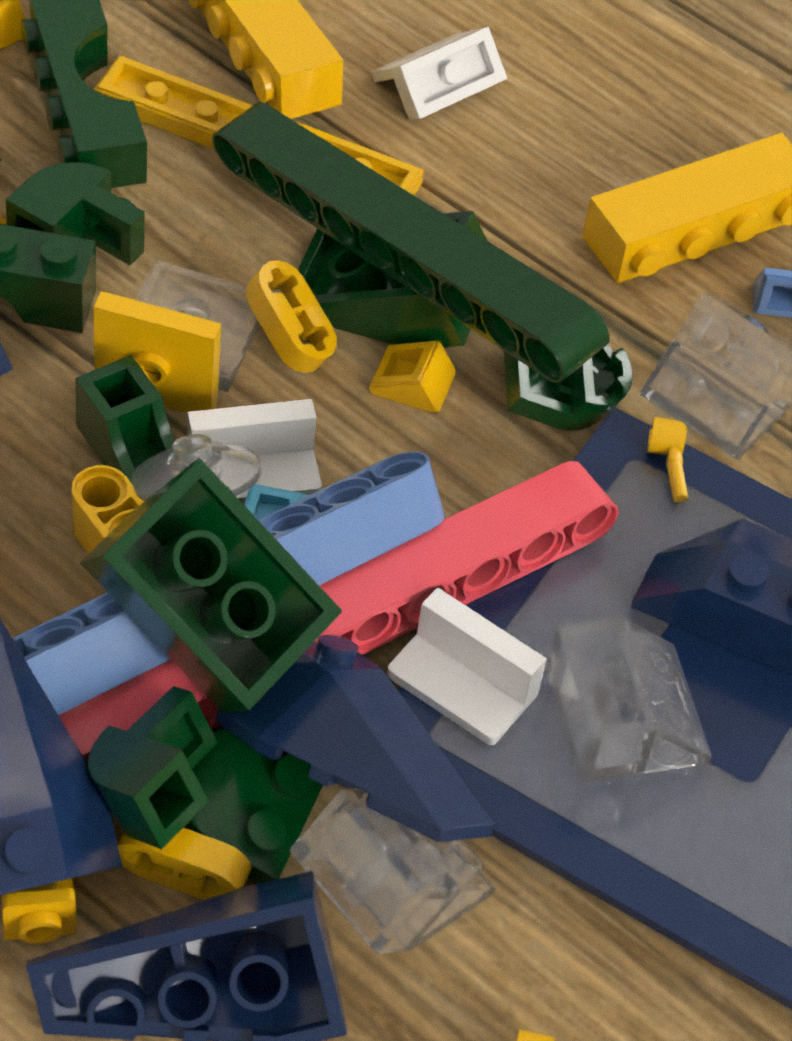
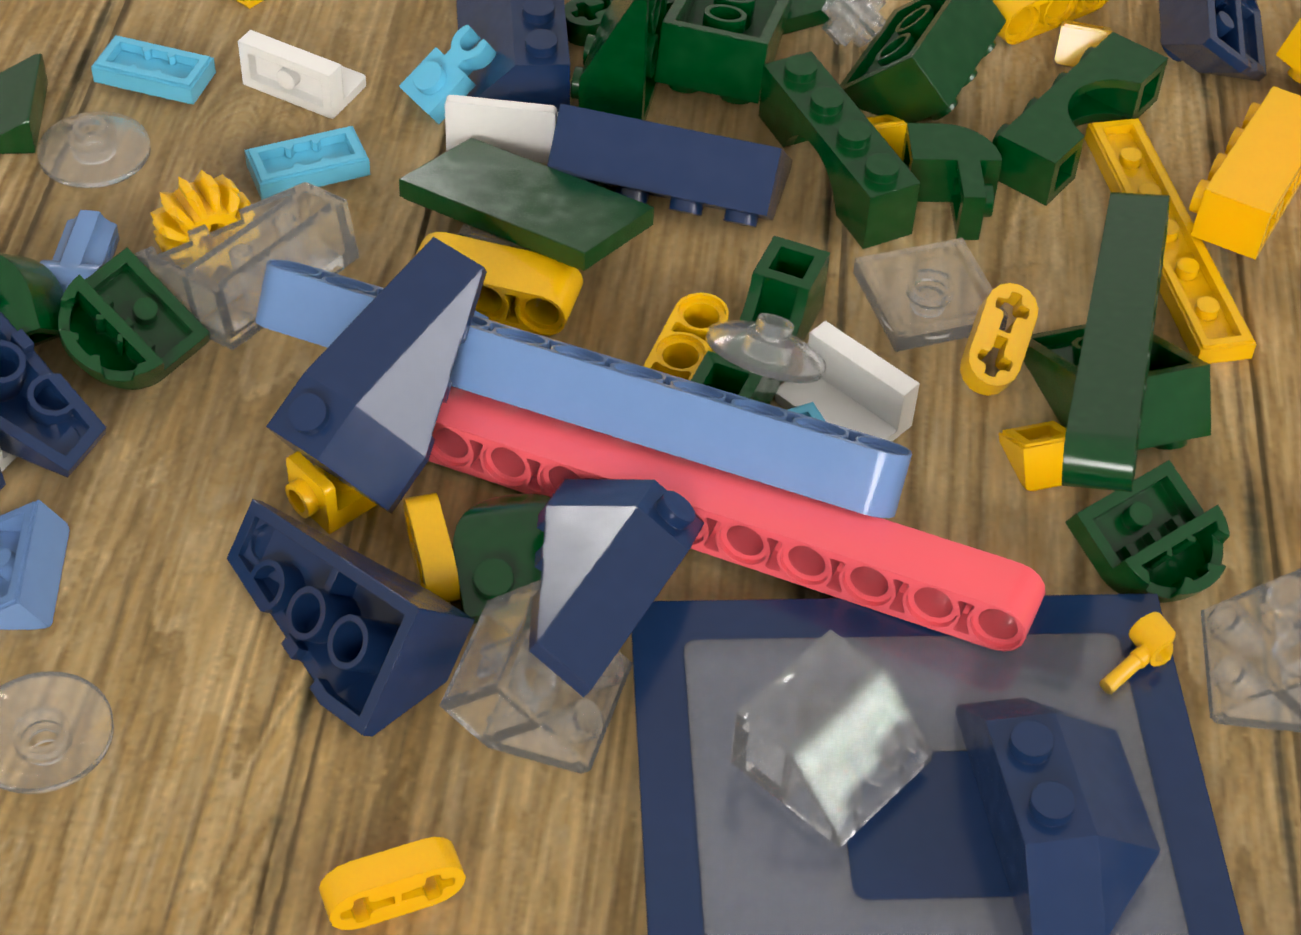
camera: 60 degrees right, 5 degrees down
dark green slope [80,458,342,713] -> none
dark green brick [88,686,218,850] -> none
yellow plate [93,291,221,413] -> none
white panel [387,587,547,745] -> none

